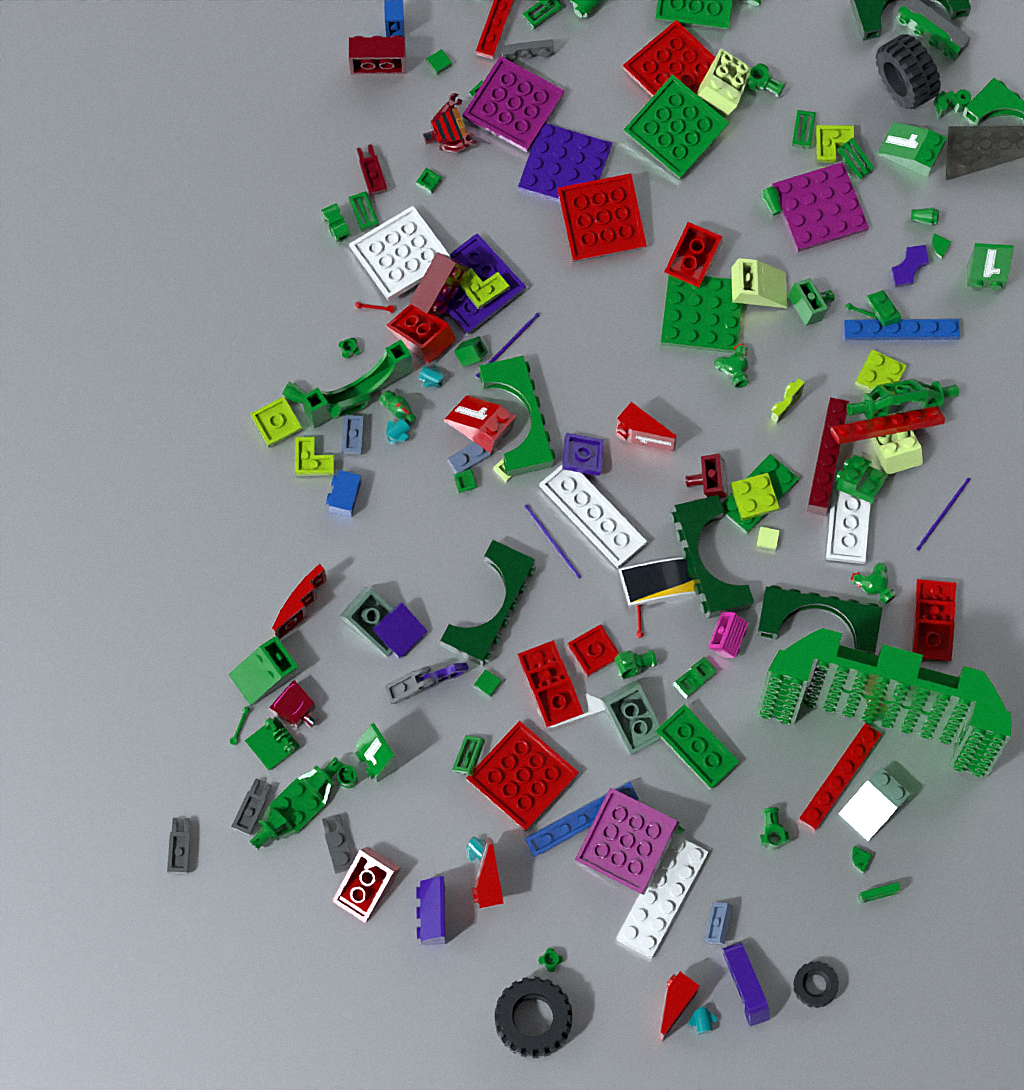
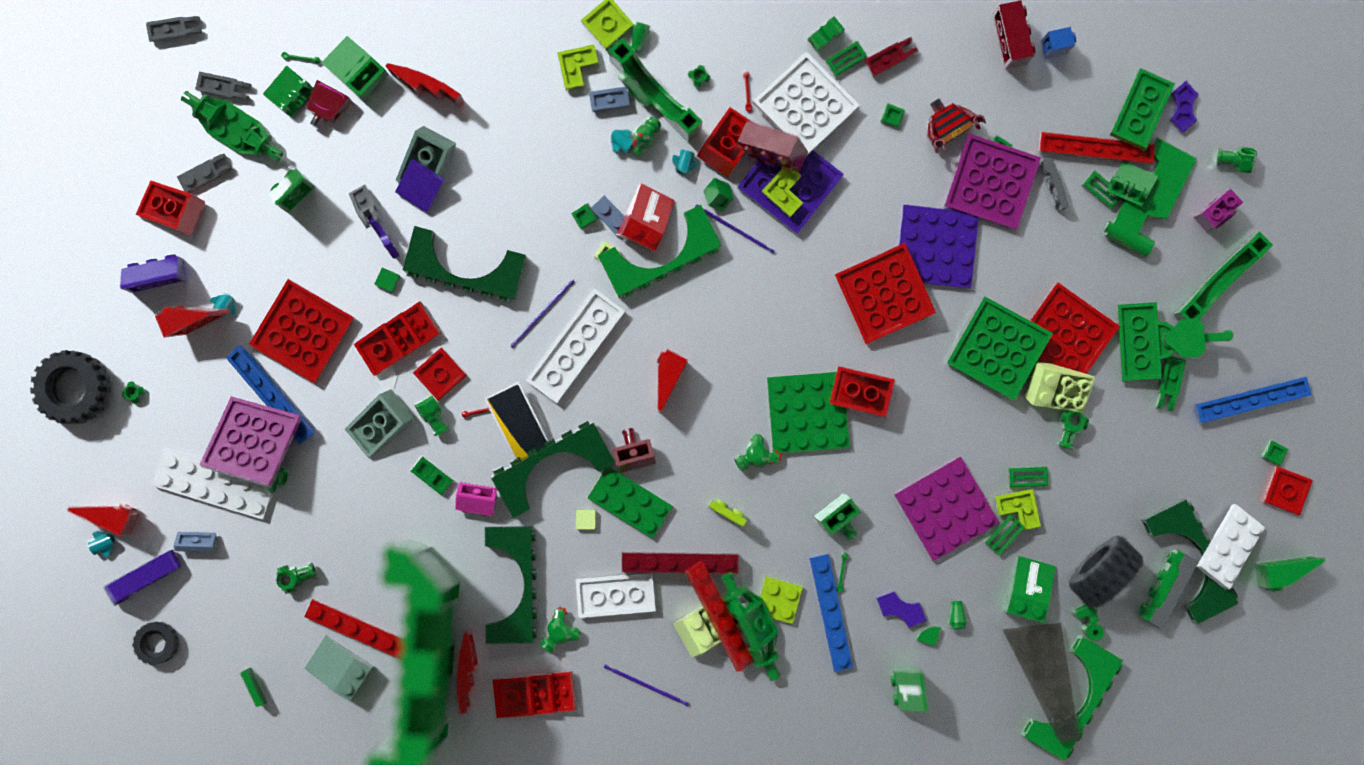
camera: 70 degrees right, 15 degrees up
blue brick [326,470,362,517] -> none
green wheel [337,765,358,789] -> none
green tile [426,49,452,75] -> none
green tile [452,735,485,776] -> none
dark purple tile [562,433,604,476] -> none
green plate [655,704,739,790] -> none
lime plate [730,473,779,521] -> none
yellowish green slope [731,258,787,308] -> none
green cone [761,186,783,216] -> none
green plate [836,455,888,504] -> none
green tile [851,846,872,874] -> none
green plate [866,290,901,327] -> none

